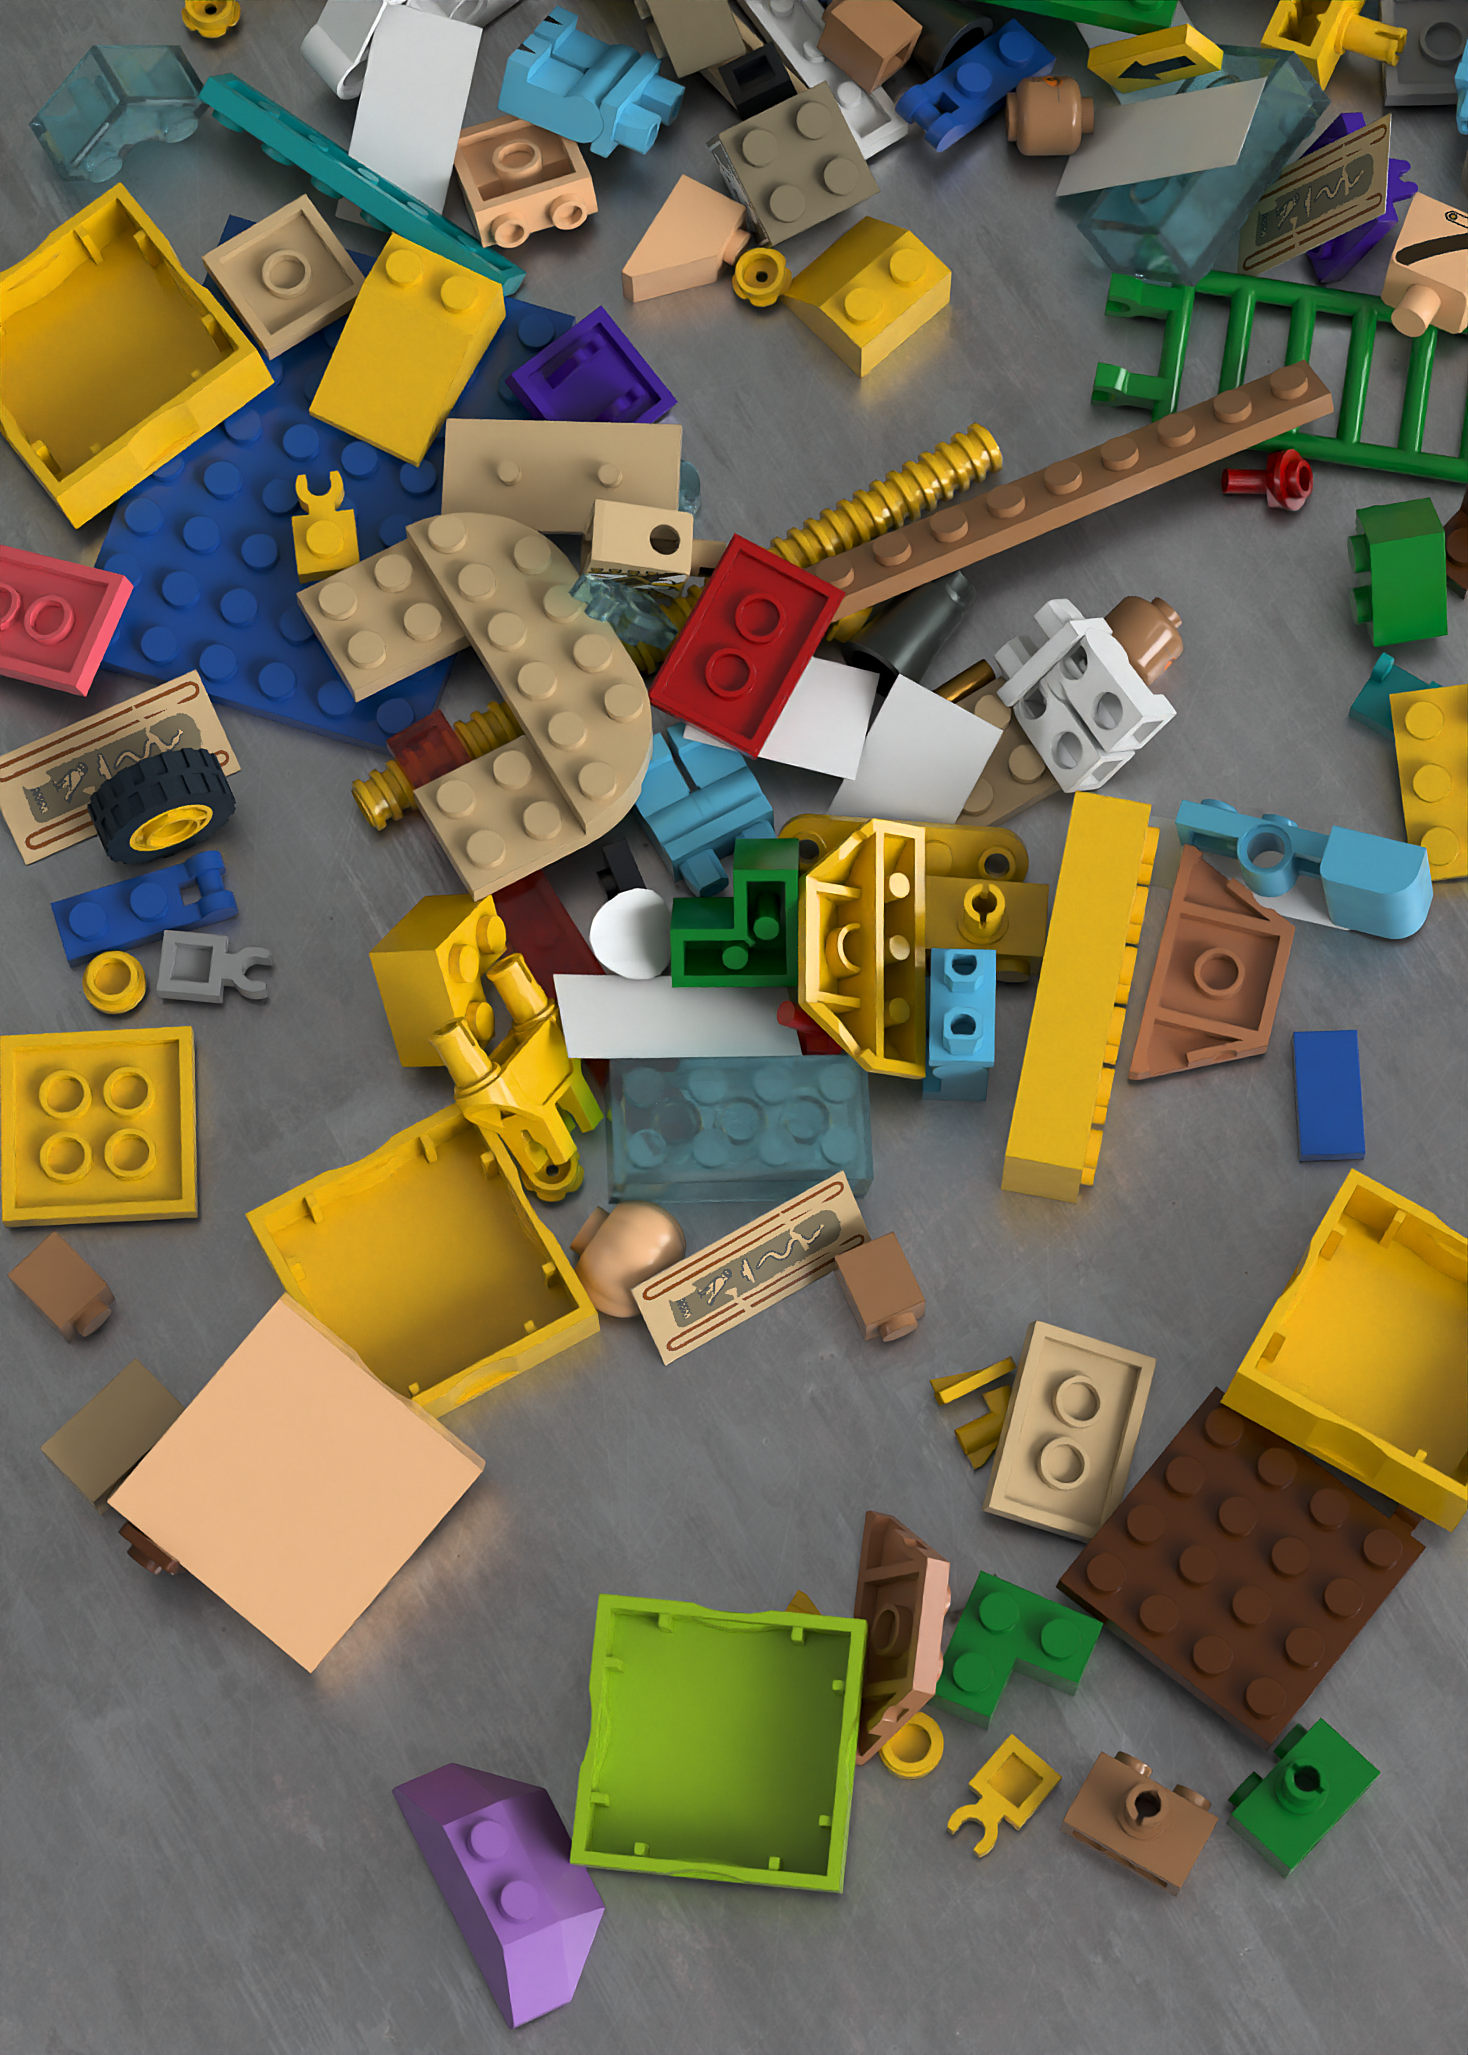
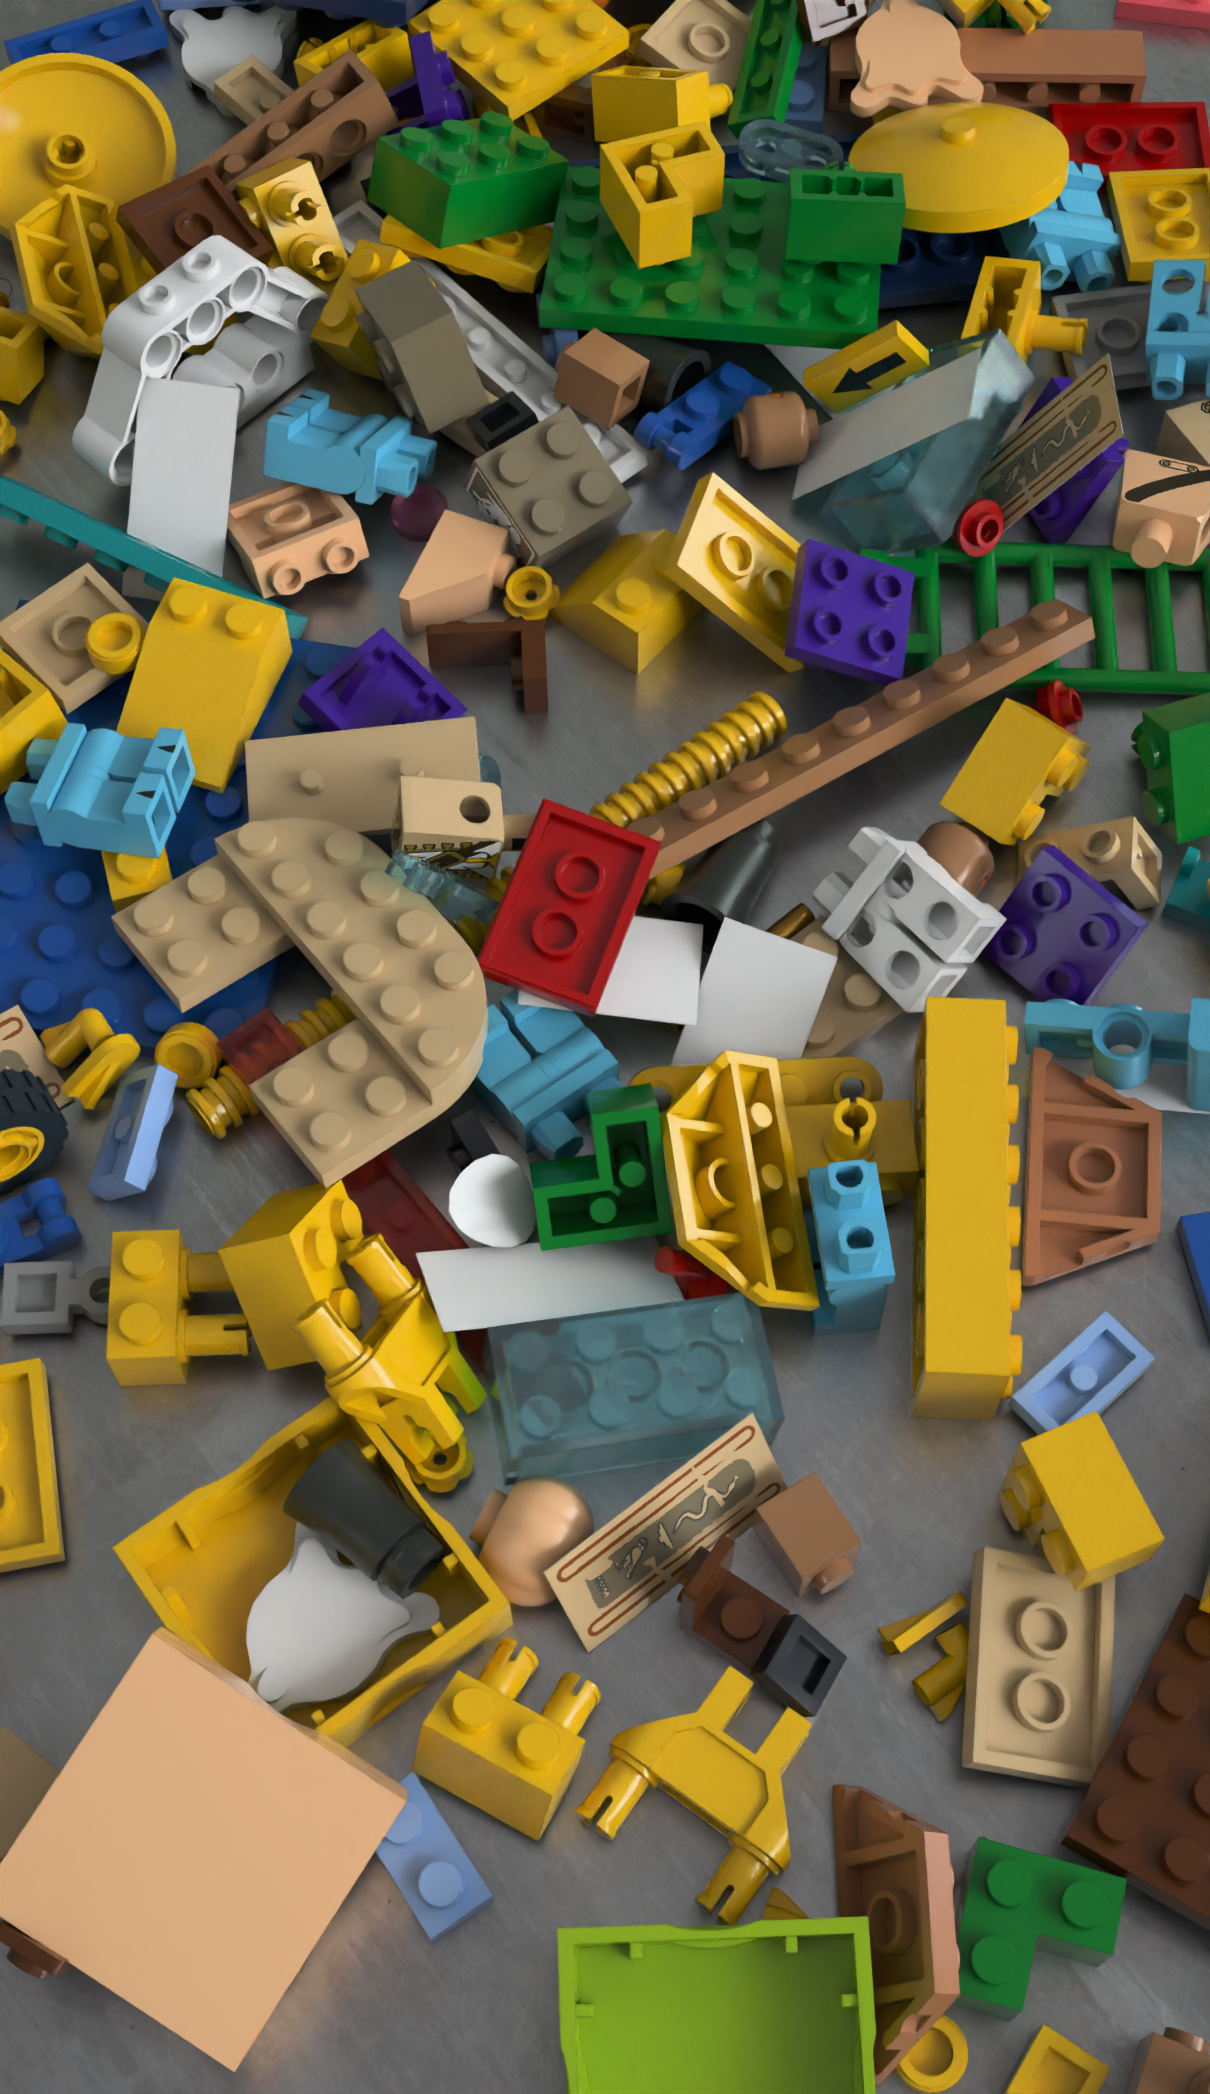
camera: 10 degrees left, 10 degrees down
none -> medium azure hips [5,723,196,859]
none -> yellow piece [39,1007,141,1109]
none -> yellow tile [85,612,146,674]
none -> light blue plate [87,1064,179,1201]
none -> yellow brick [106,1229,252,1387]
none -> yellow tile [154,1022,223,1089]
none -> white tile [246,1522,441,1715]
none -> pearl dark grey plant [283,1438,446,1599]
none -> light blue plate [375,1771,494,1943]
none -> clear pink tile [391,485,448,543]
none -> yellow brick [412,1638,601,1841]
none -> reddish brown bracket [426,618,549,714]
none -> yellow connector [574,1666,812,1925]
none -> yellow plate [662,472,805,673]
none -> reddish brown bracket [677,1535,790,1676]
none -> black plate [749,1614,847,1717]
none -> dark purple plate [784,538,914,687]
none -> yellow brick [939,698,1092,846]
none -> red plate [945,498,1004,557]
none -> dark purple plate [982,845,1149,1006]
none -> yellow brick [999,1411,1165,1592]
none -> light blue plate [1008,1311,1155,1435]
none -> tan bracket [1016,816,1162,910]

